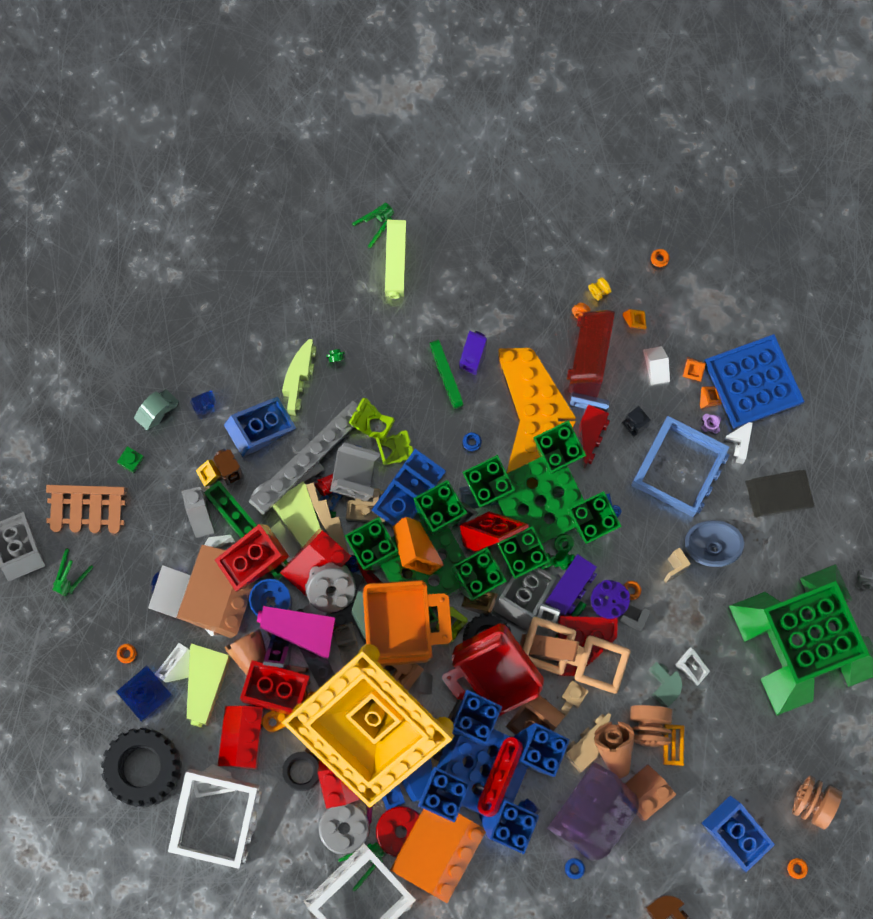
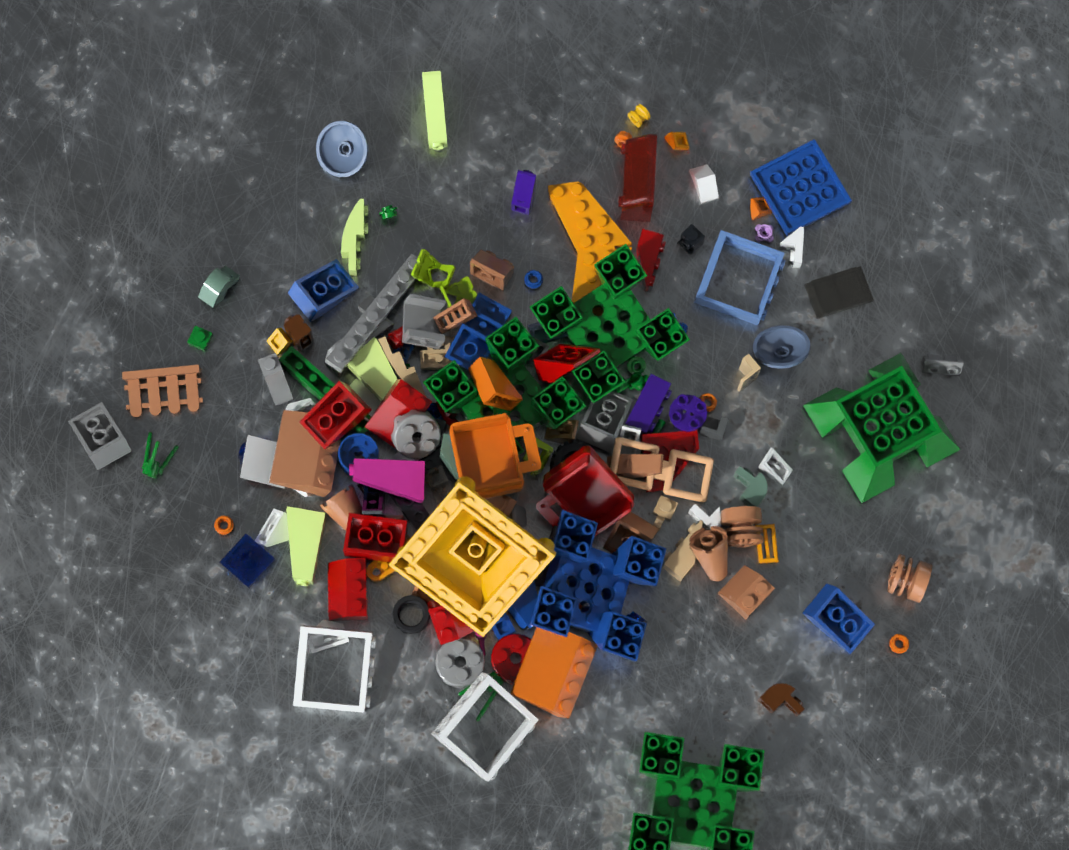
camera: 10 degrees left, 0 degrees up
black tyre [101,728,182,807] -> none
clear blue piece [190,391,215,415] -> none
green plant [352,203,394,248] -> none
green beam [429,340,463,409] -> none
red plate [477,737,523,817] -> none
clear purple brick [547,762,639,861] -> none
blue plate [565,858,585,879] -> none
light blue slope [570,392,609,412] -> none
orange plate [651,249,670,267] -> none
orange slope [683,357,706,381] -> none
none -> sand blue dish [316,121,369,177]
none -> nougat slope [433,298,477,334]
none -> nougat slope [470,249,514,291]
none -> white slope [688,504,721,530]

